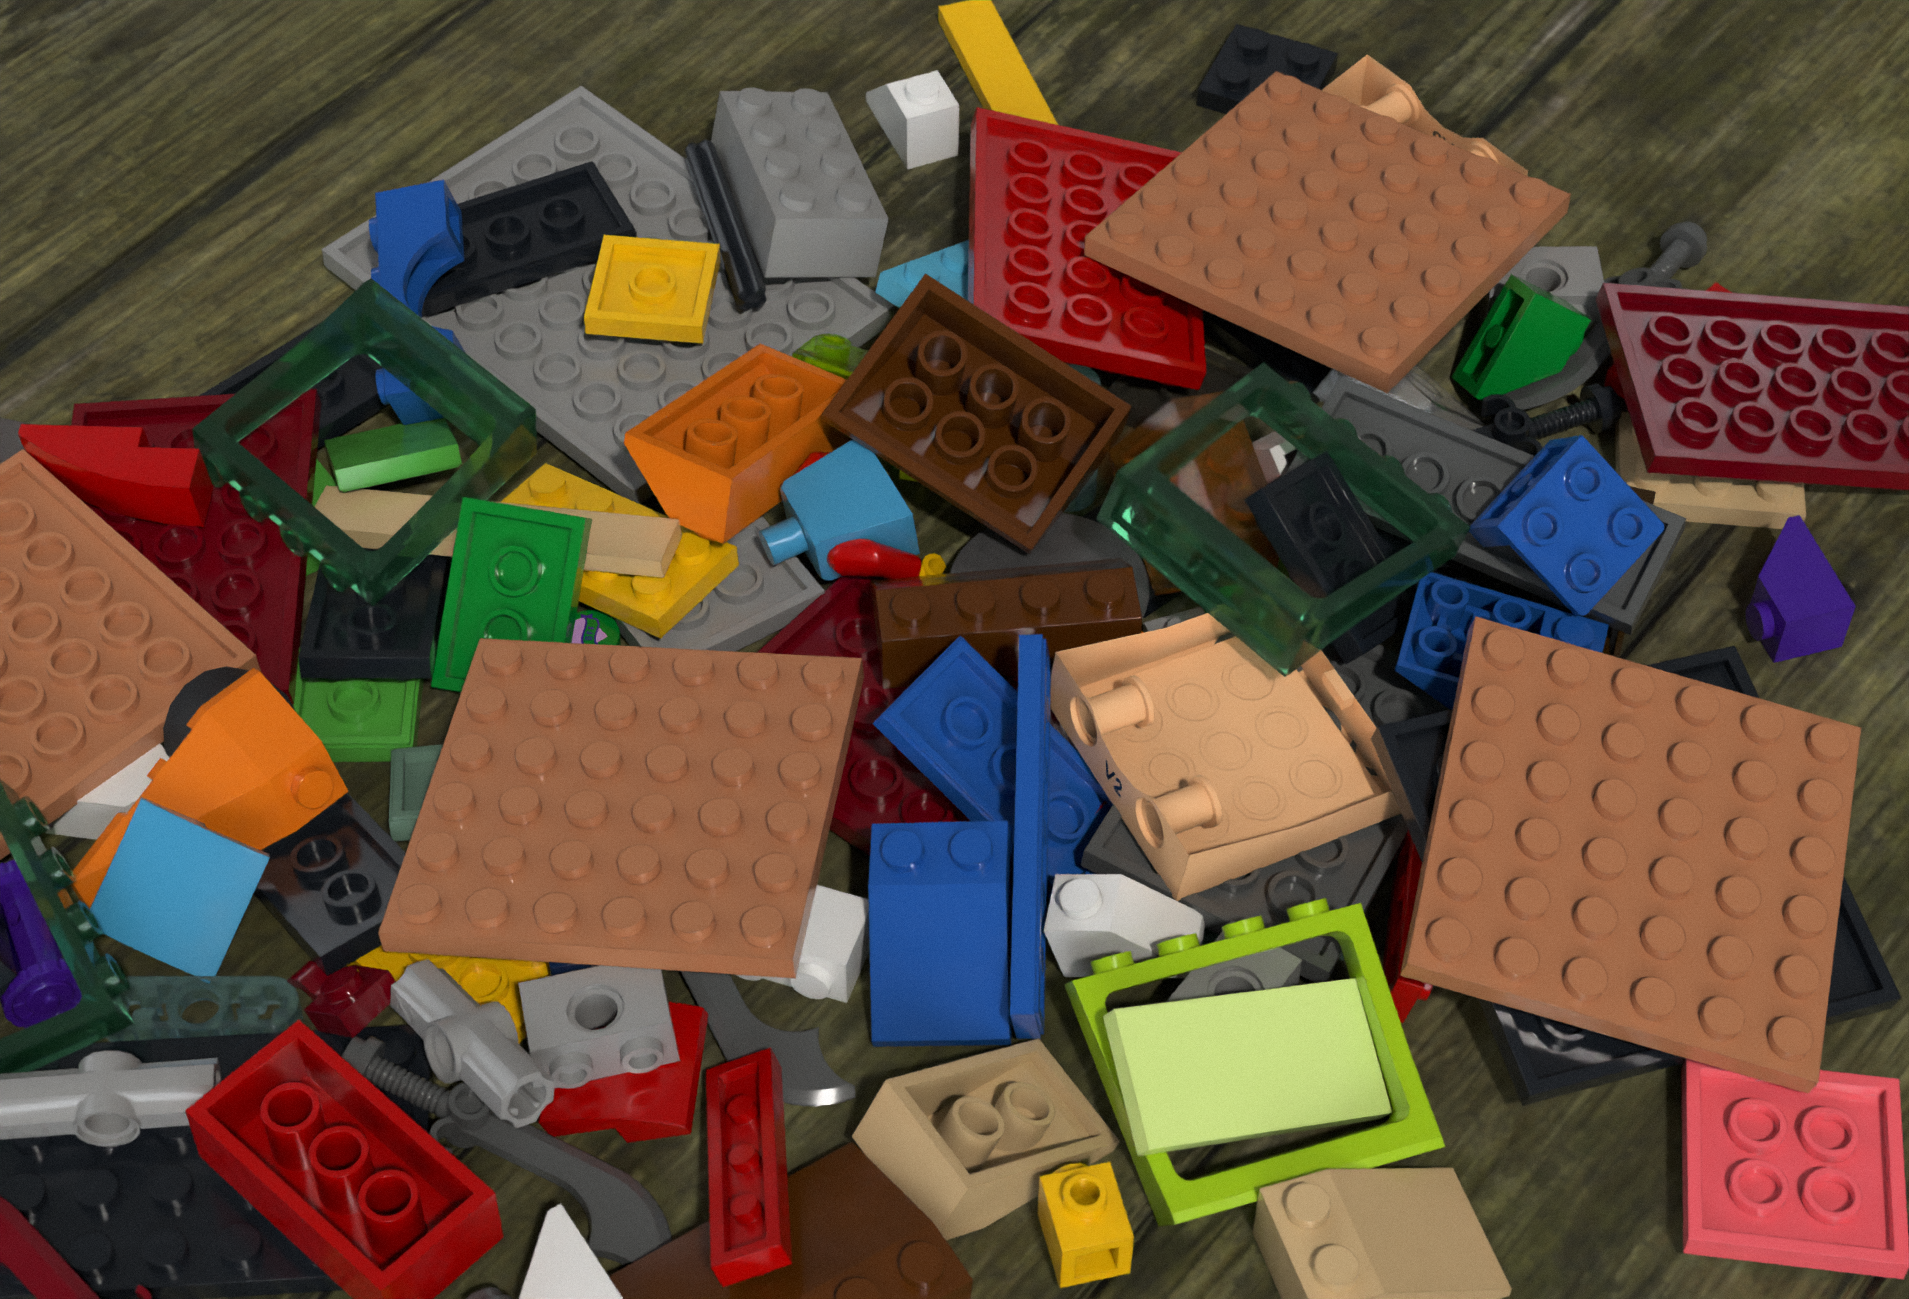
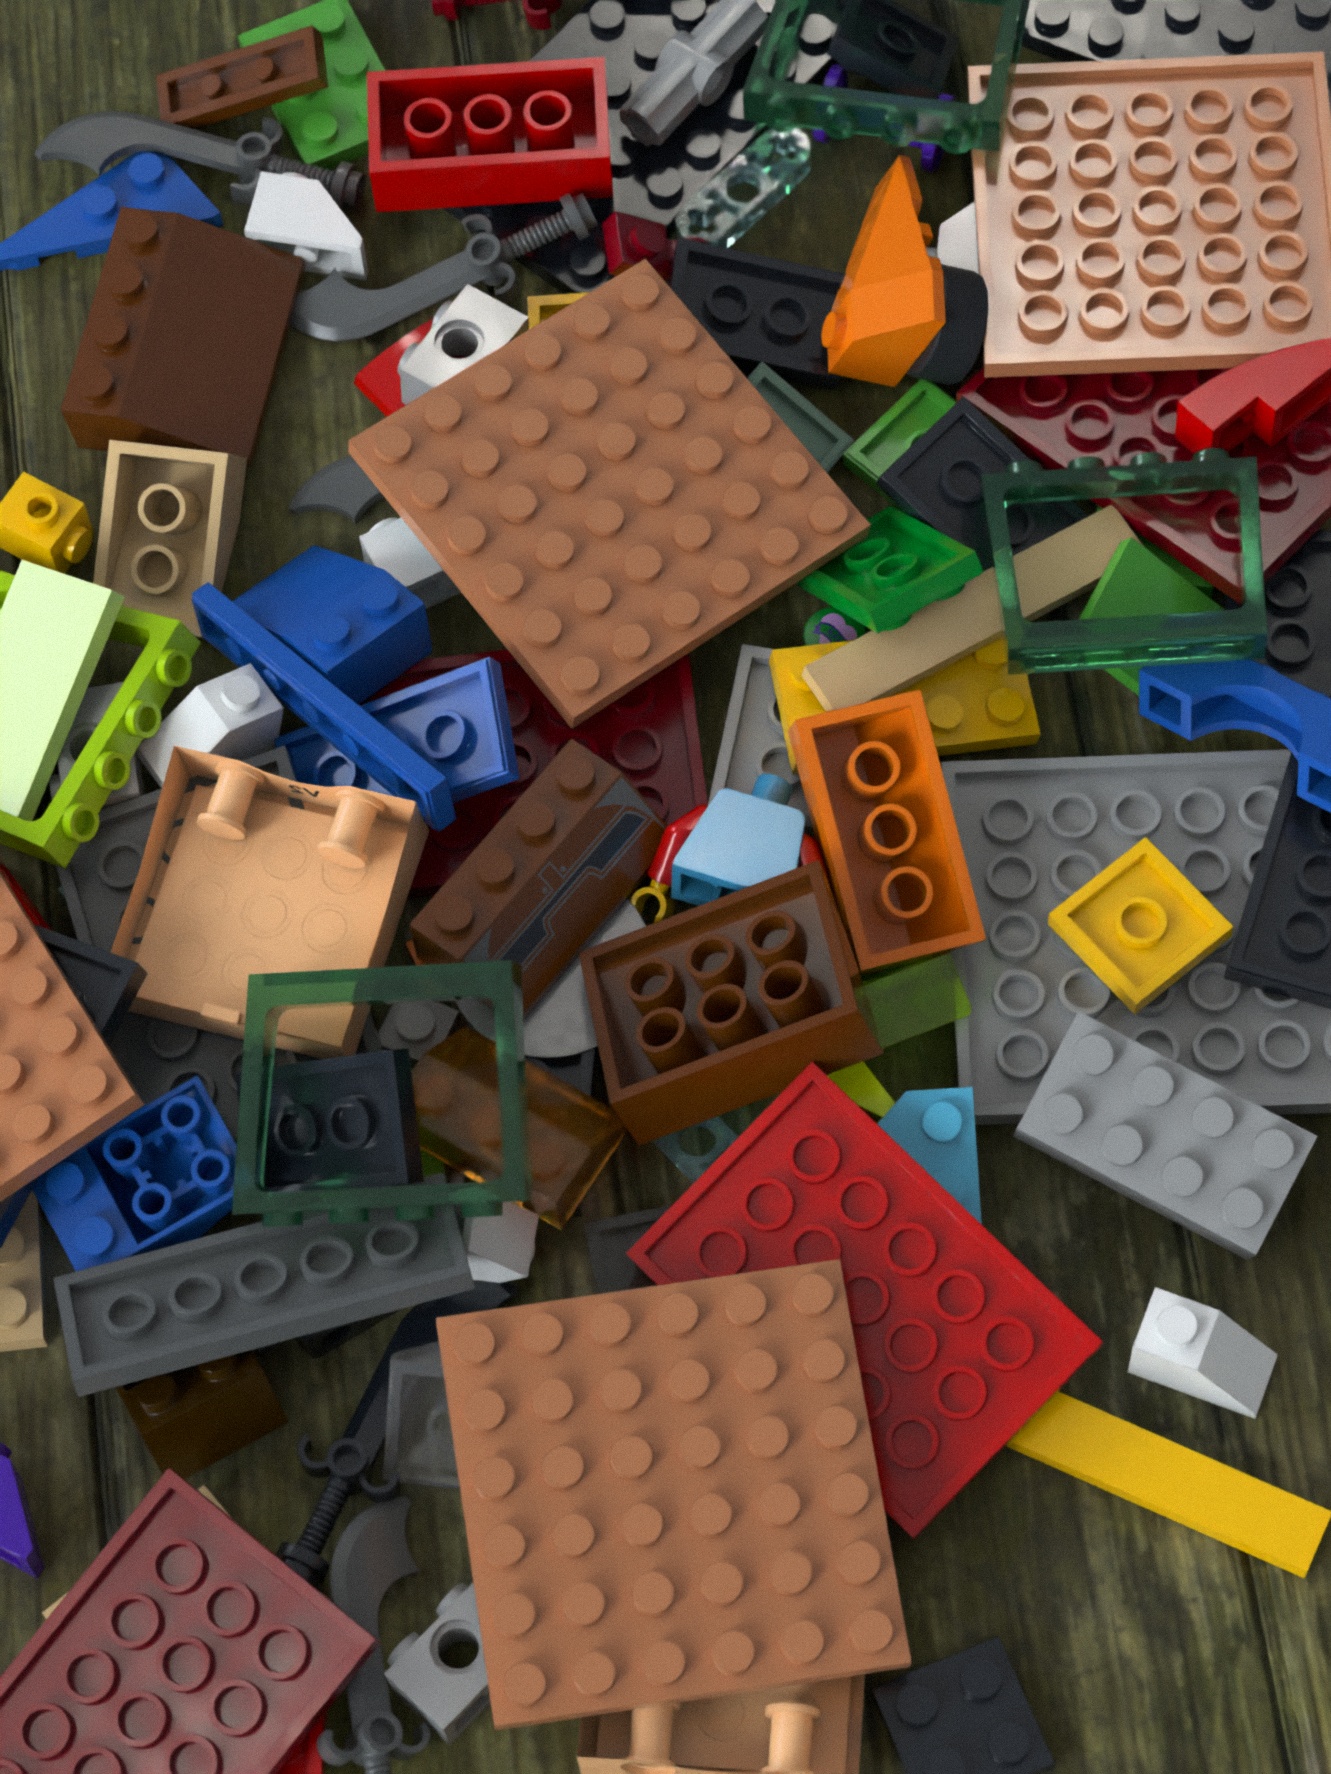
camera: 140 degrees right, 15 degrees up
dark azure slope [83,797,270,983] -> none
light grey piece [390,959,555,1129] -> none
black axle [685,139,767,311] -> none
red plate [706,1047,792,1287] -> none
green slope [1452,274,1591,401] -> none
blue bracket [1467,435,1665,616] -> none

